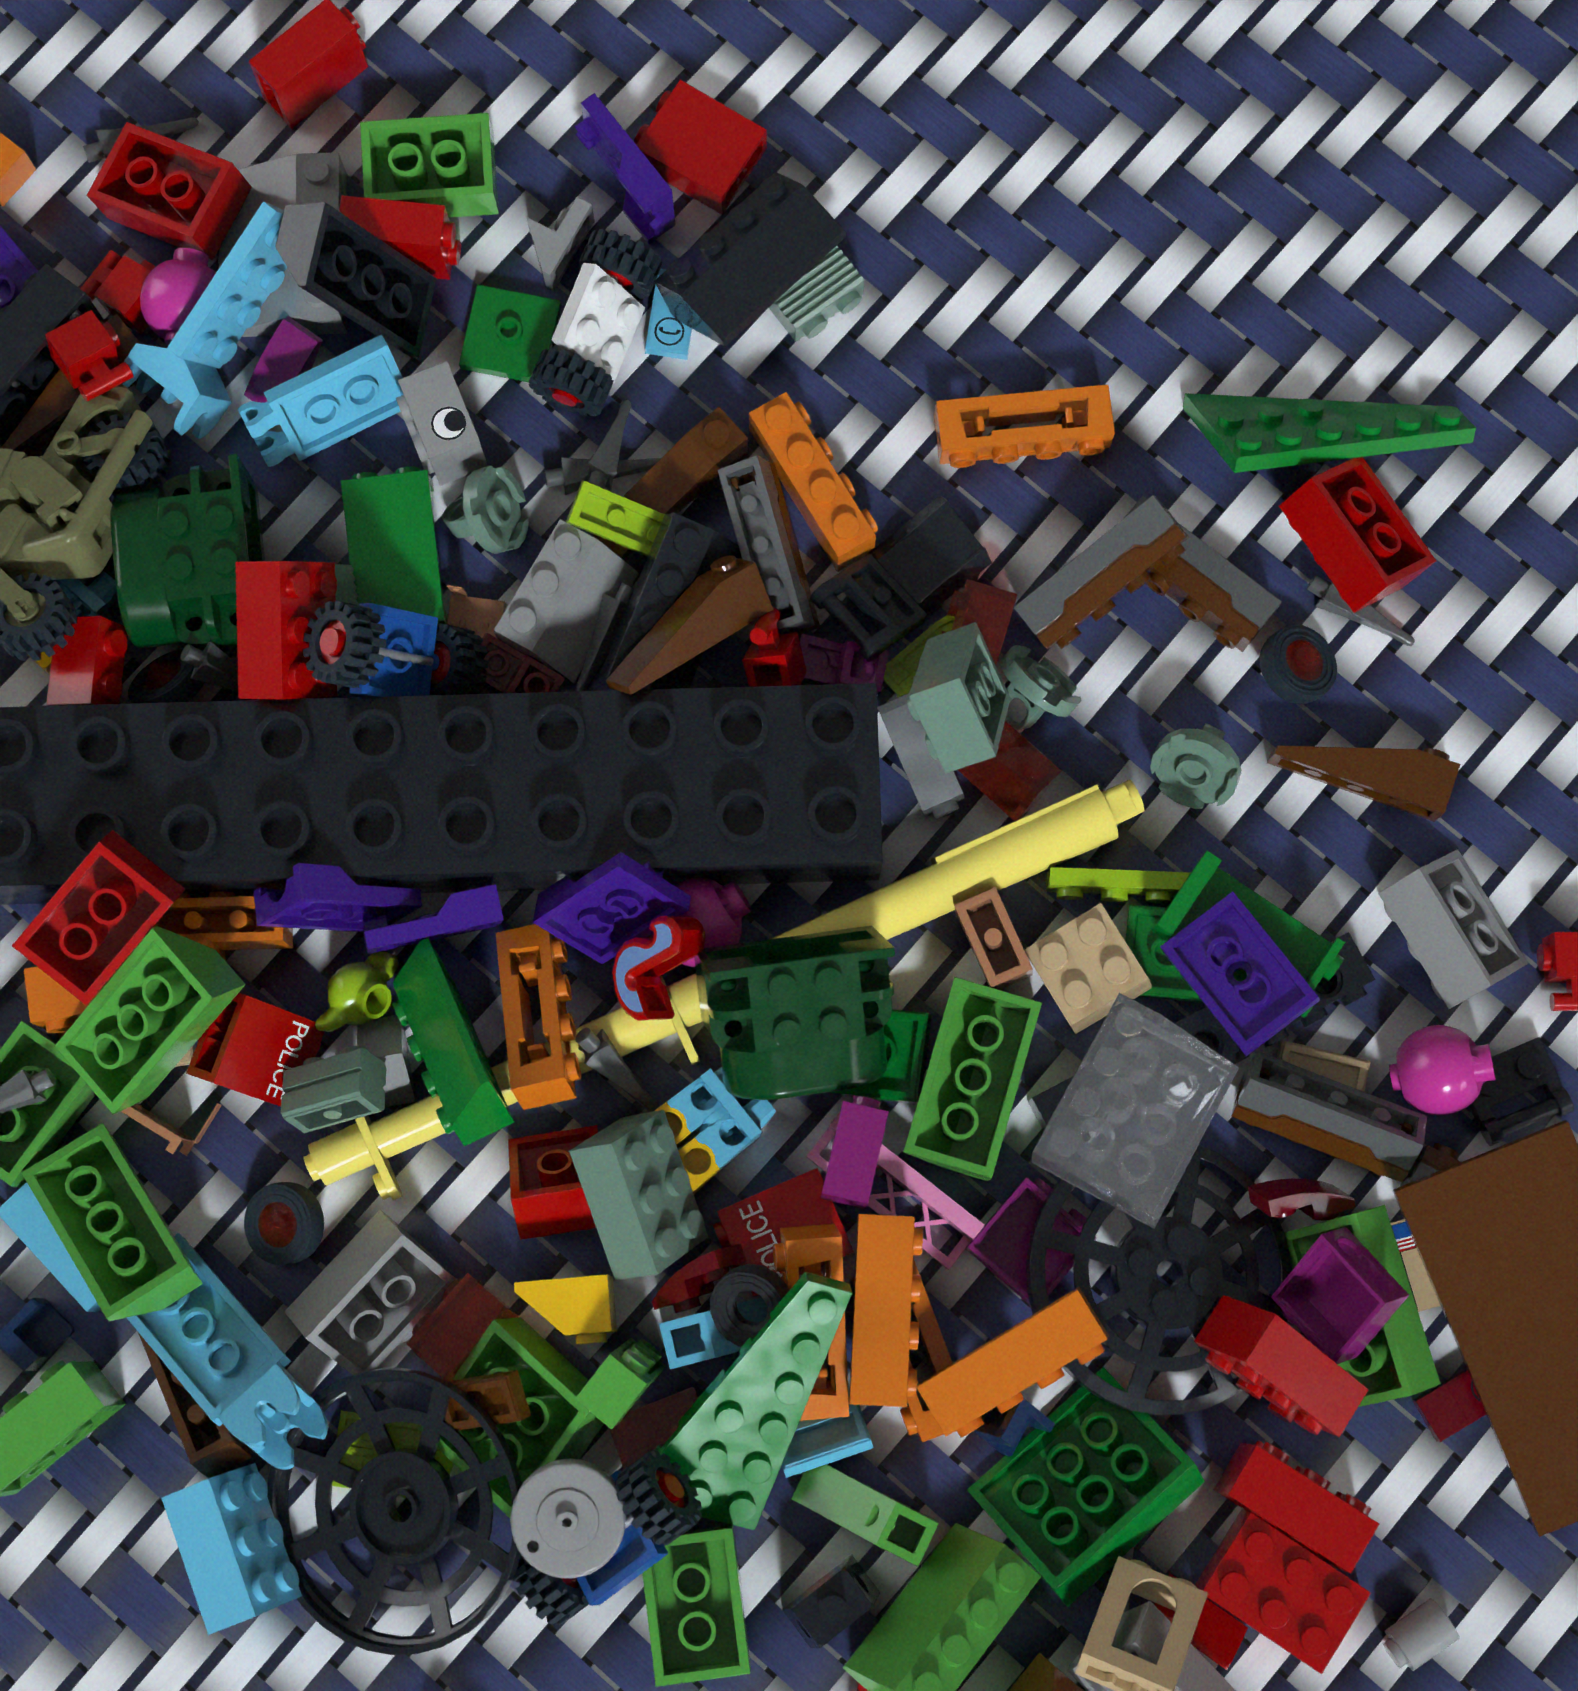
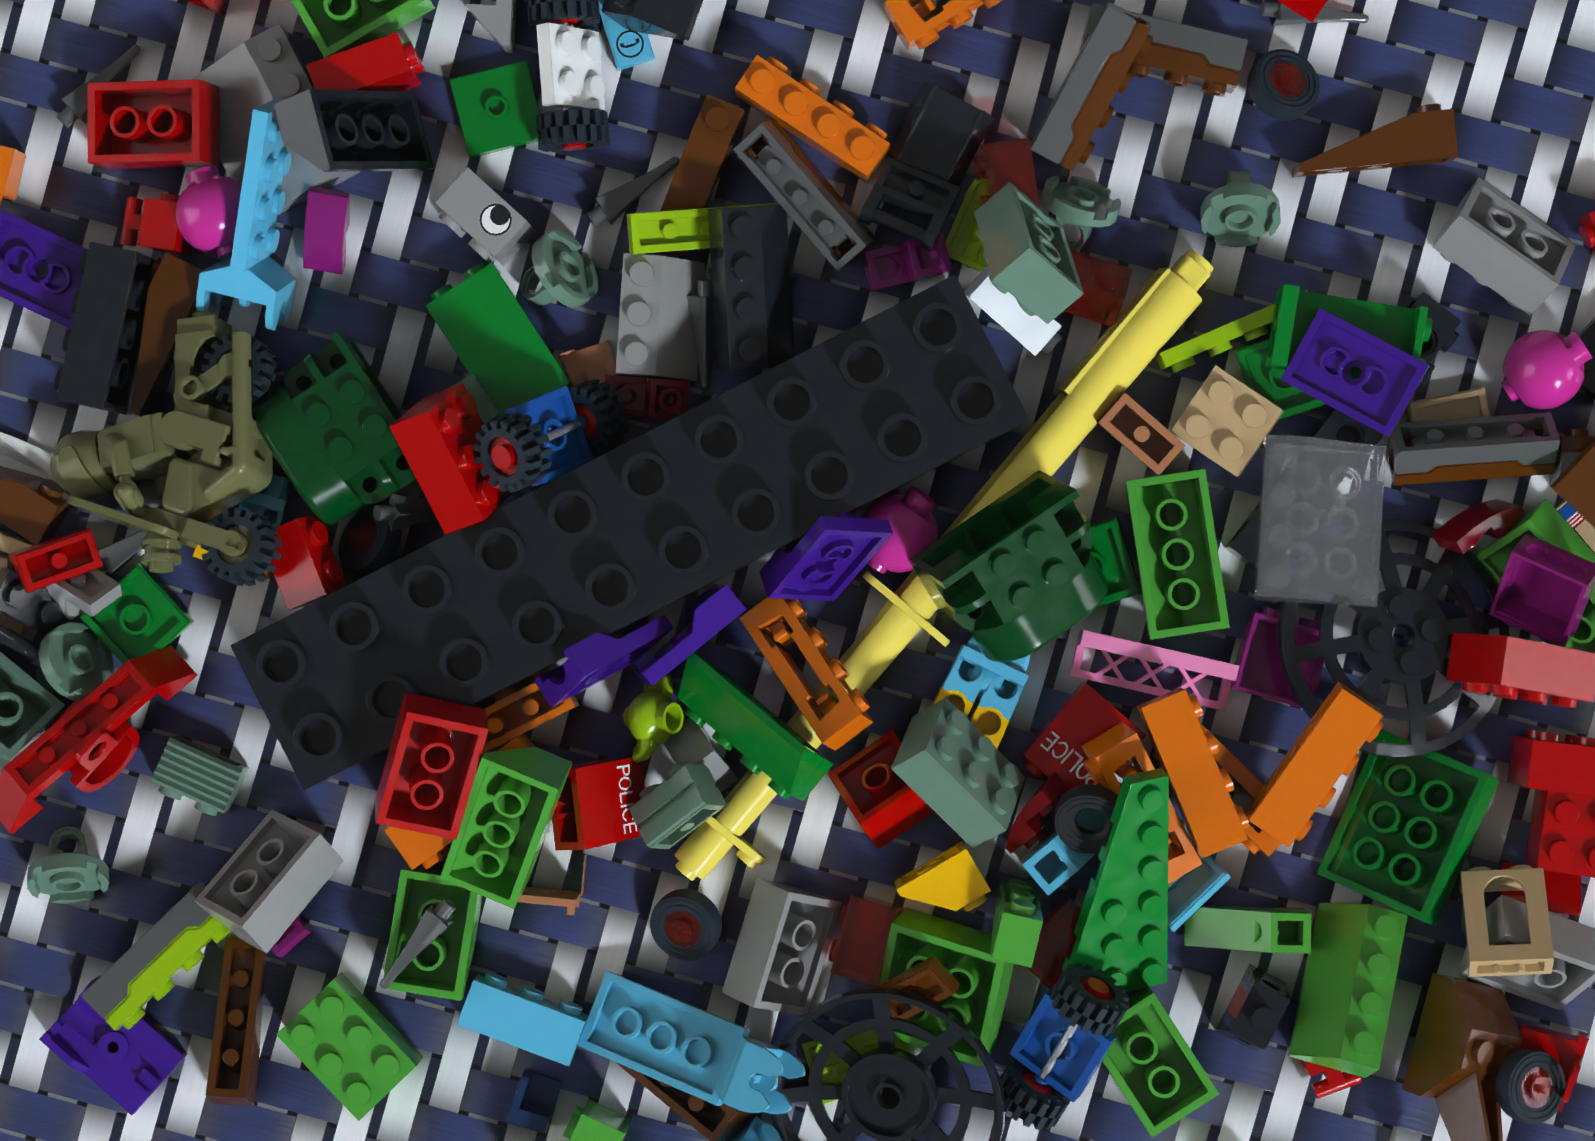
camera: 25 degrees left, 10 degrees up
bright green slope [22,1123,203,1321] -> none
red brick [45,310,134,402] -> none
medium azure tile [238,334,403,467] -> none
light grey wheel [510,1459,627,1578] -> none
dark grey piece [575,1028,659,1112] -> none
dark grey piece [582,400,631,490] -> none
reddish brown slope [606,556,773,695] -> none
red animal [612,916,706,1021] -> none
red brick [742,607,807,687] -> none
magenta piece [820,1096,889,1209] -> none
dark blue panel [974,1399,1055,1457] -> none

